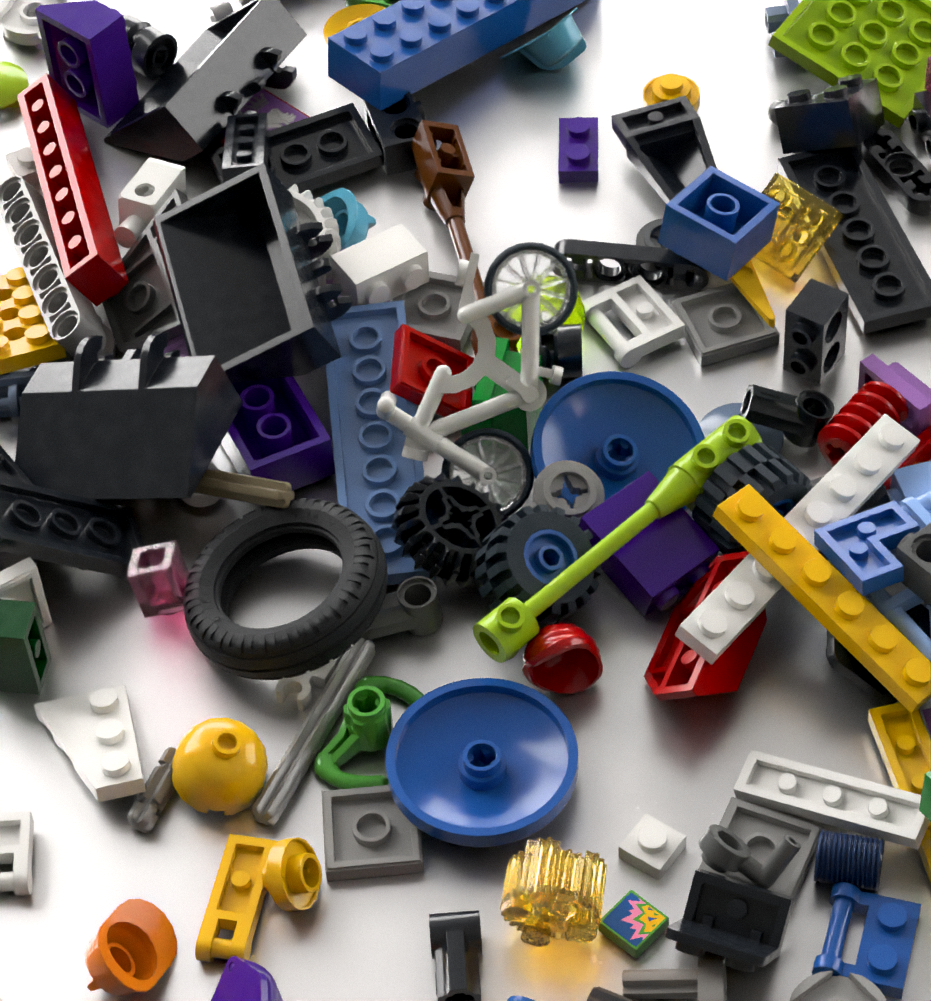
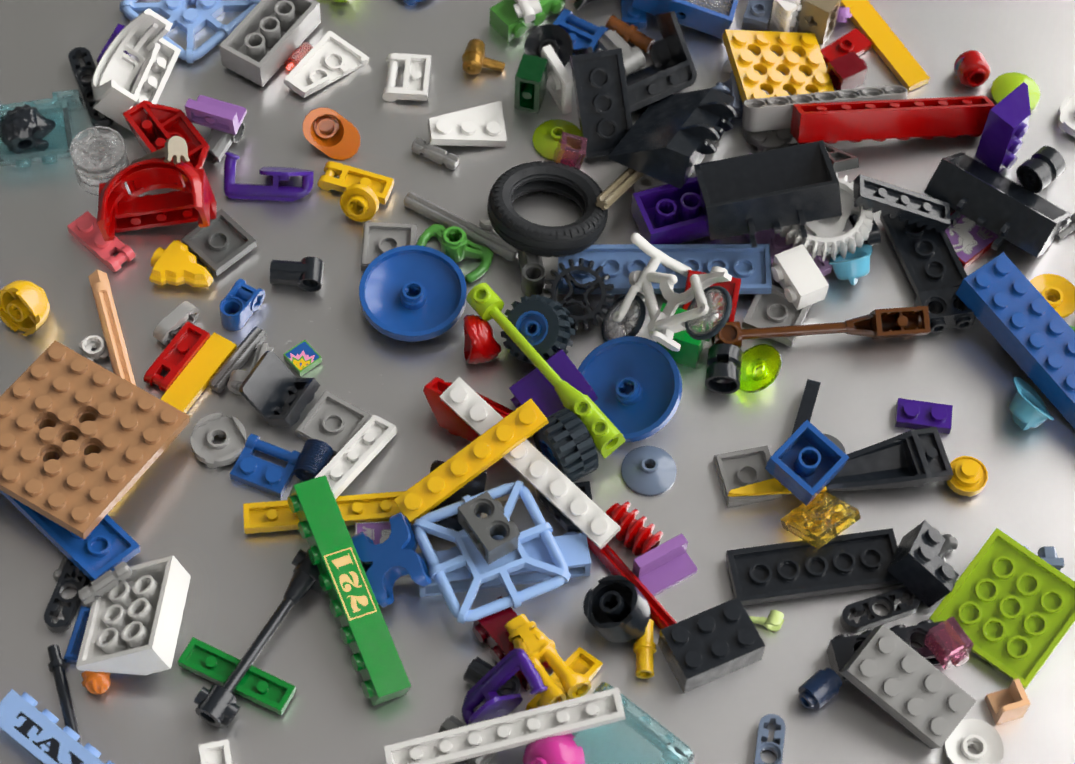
camera: 90 degrees right, 10 degrees up
white torso [114,157,186,248] -> none
yellow cylinder [172,717,268,815] -> none
clear yellow brick [500,837,607,947] -> none
light grey gear [533,460,605,520] -> none
white plate [577,275,685,368] -> none
white plate [618,813,686,881] -> none
dark grey plate [698,824,802,889] -> none
black piece [740,384,835,448] -> none
black brick [783,278,849,385] -> none
blue plate [814,500,920,596] -> none
none -> lime dish [532,119,583,162]

